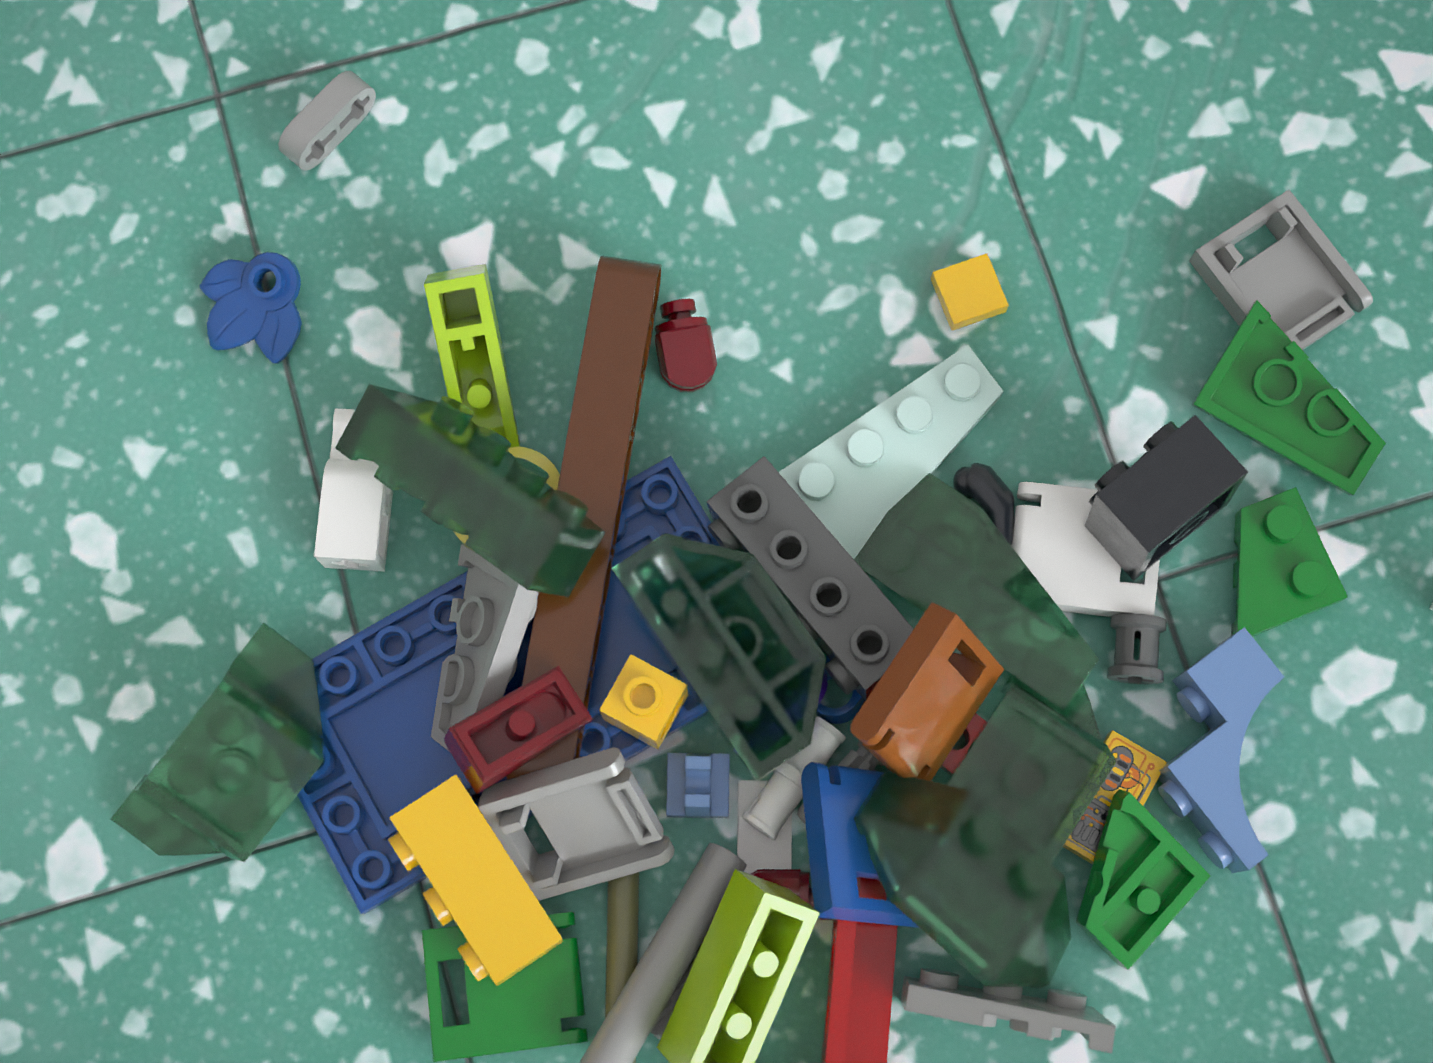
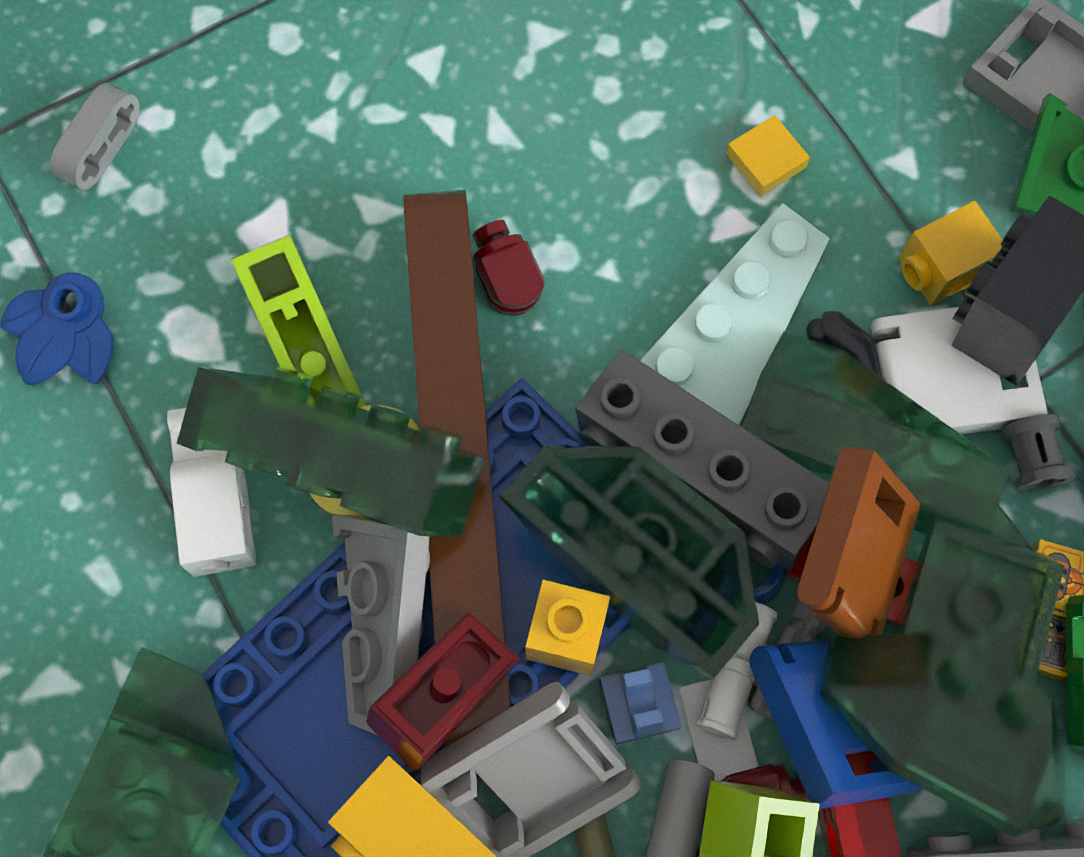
camera: 15 degrees left, 5 degrees down
none -> yellow brick [898,201,1003,306]

